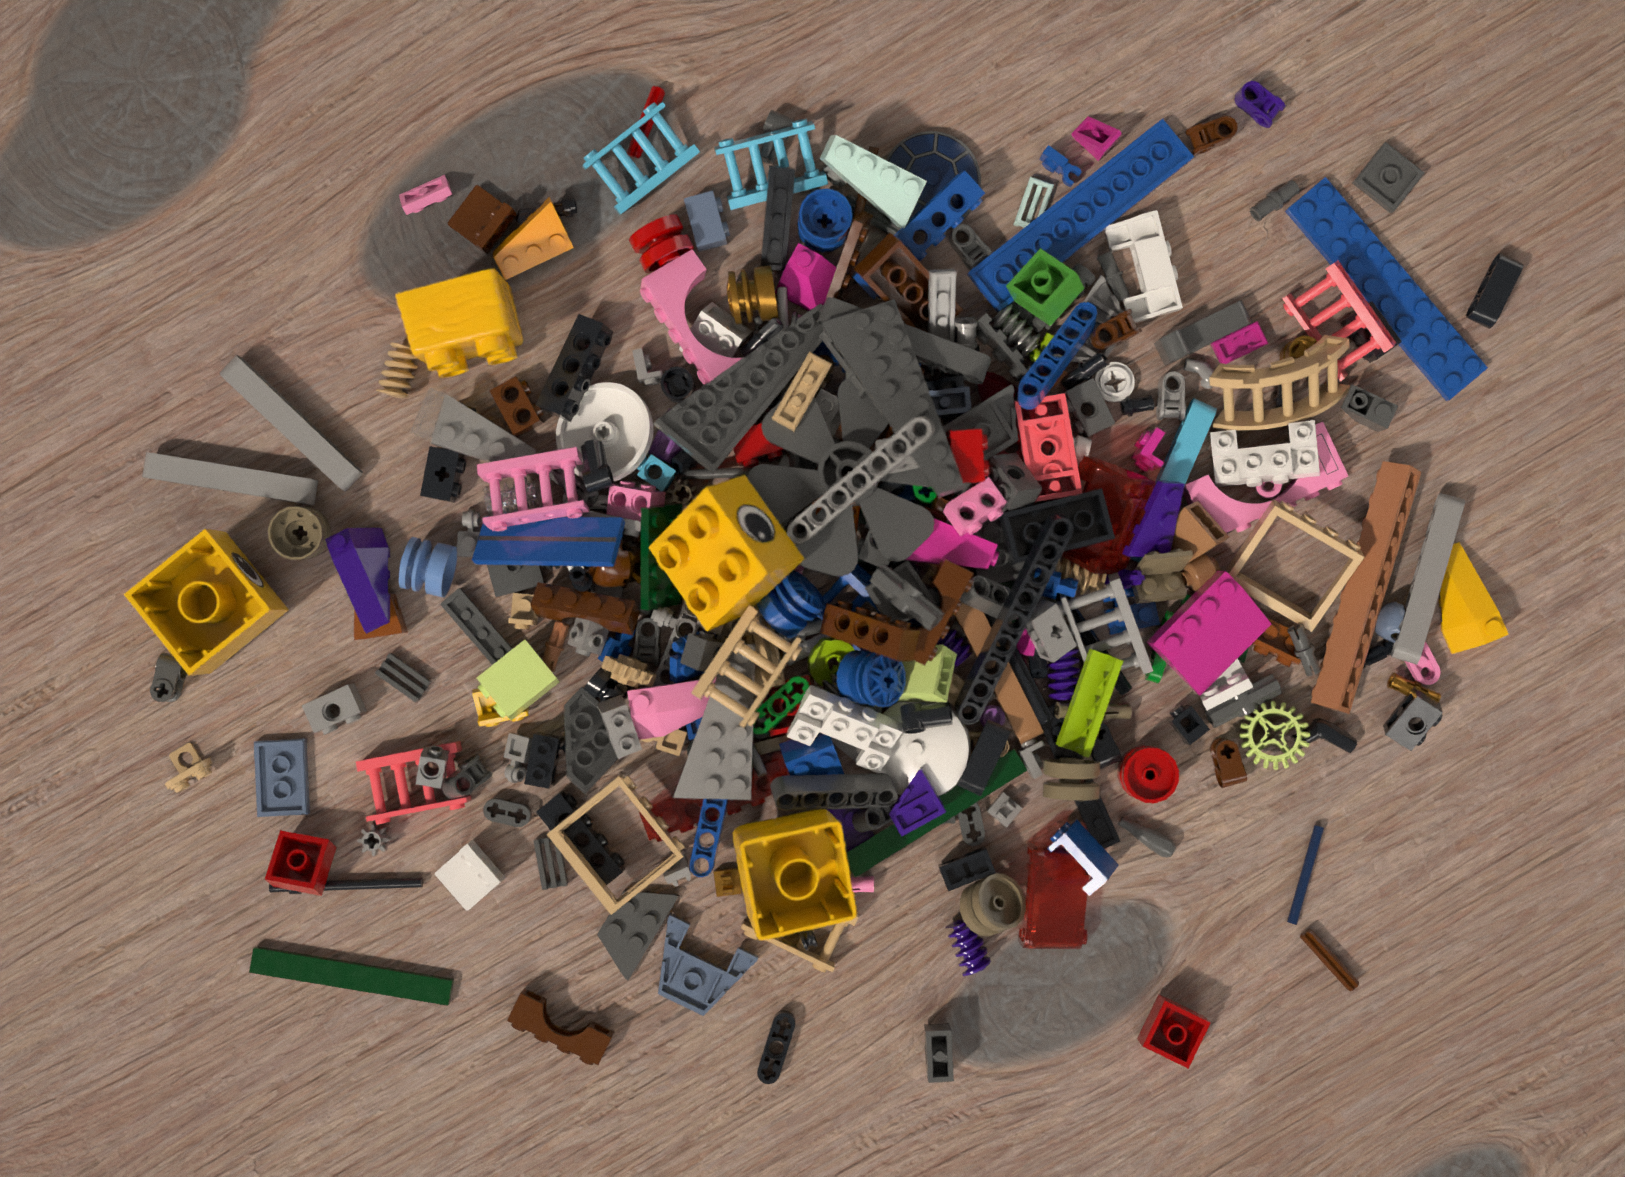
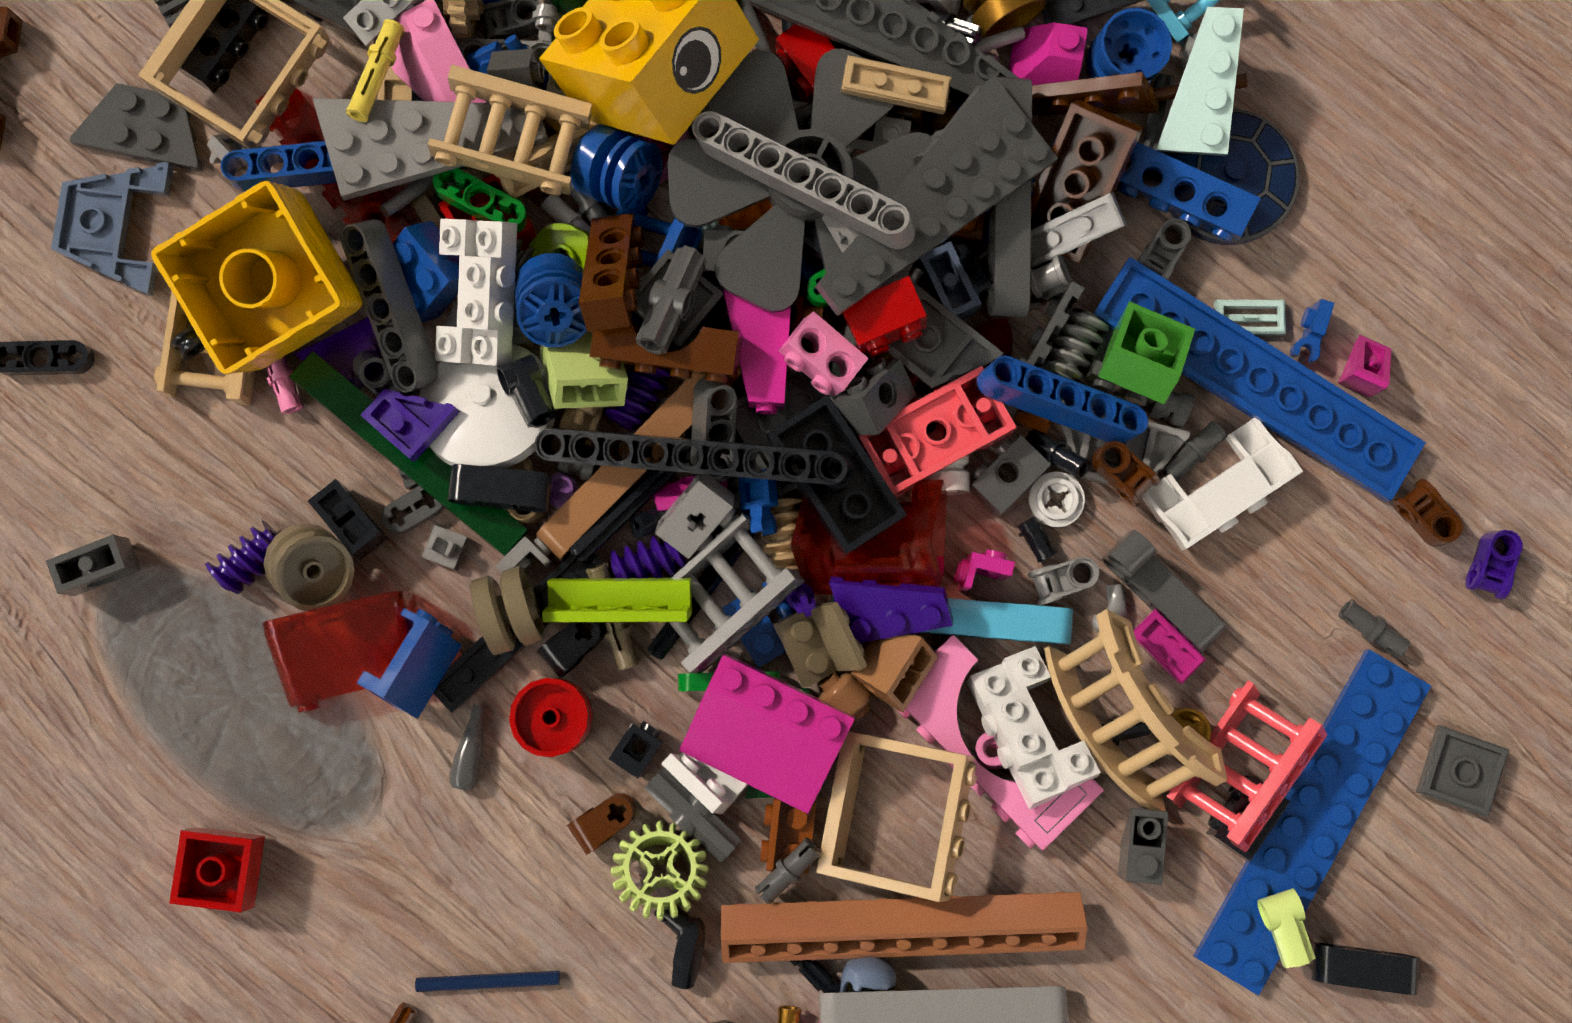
camera: 75 degrees right, 5 degrees down
none -> light yellow pin [346,19,405,122]
none -> yellowish green piece [1257,888,1316,968]

